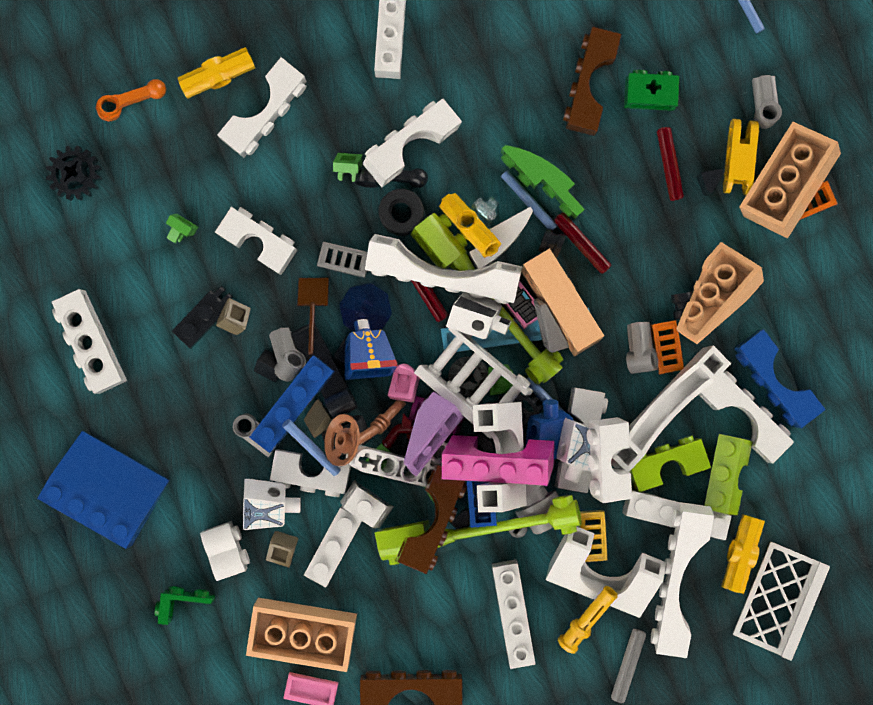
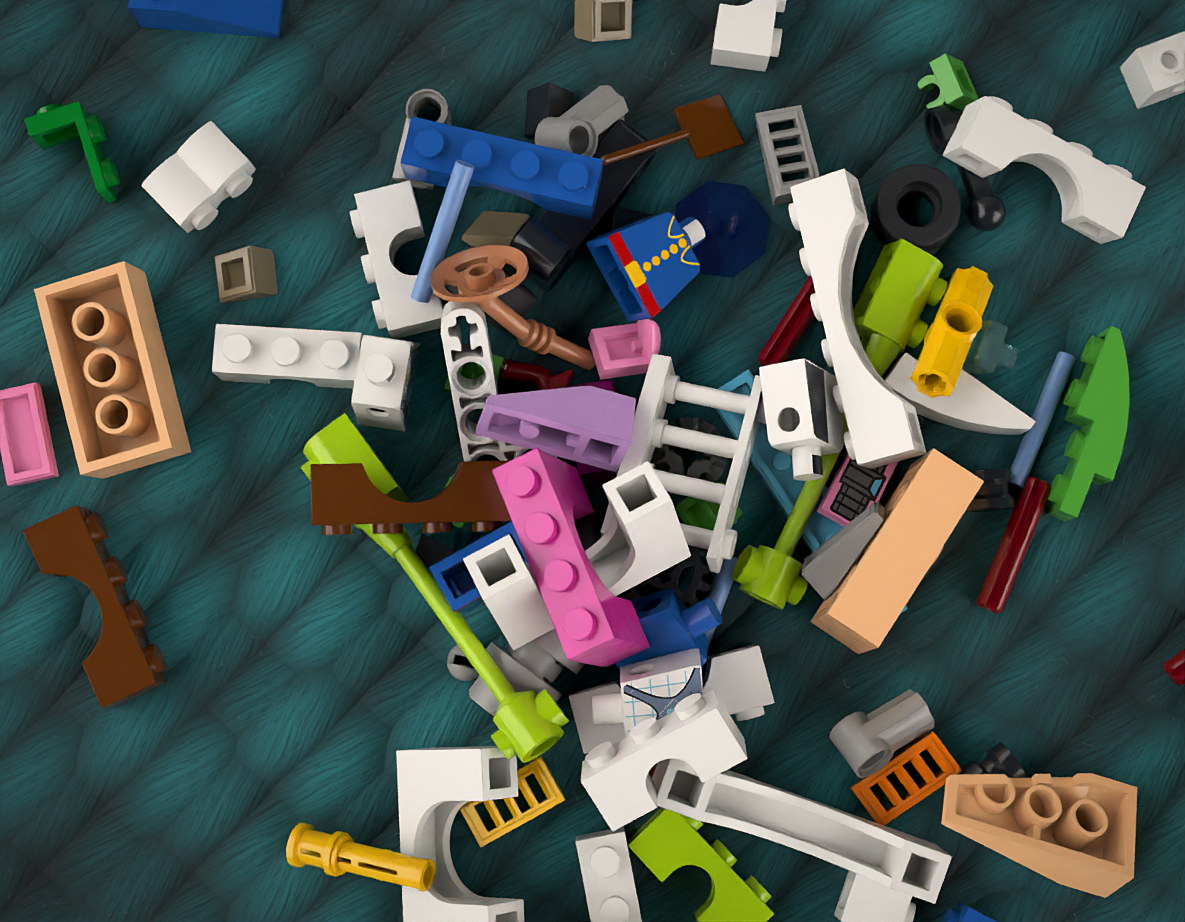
camera: 65 degrees right, 5 degrees down
white torso [243,479,300,530] -> none
white brick [491,560,536,669] -> none

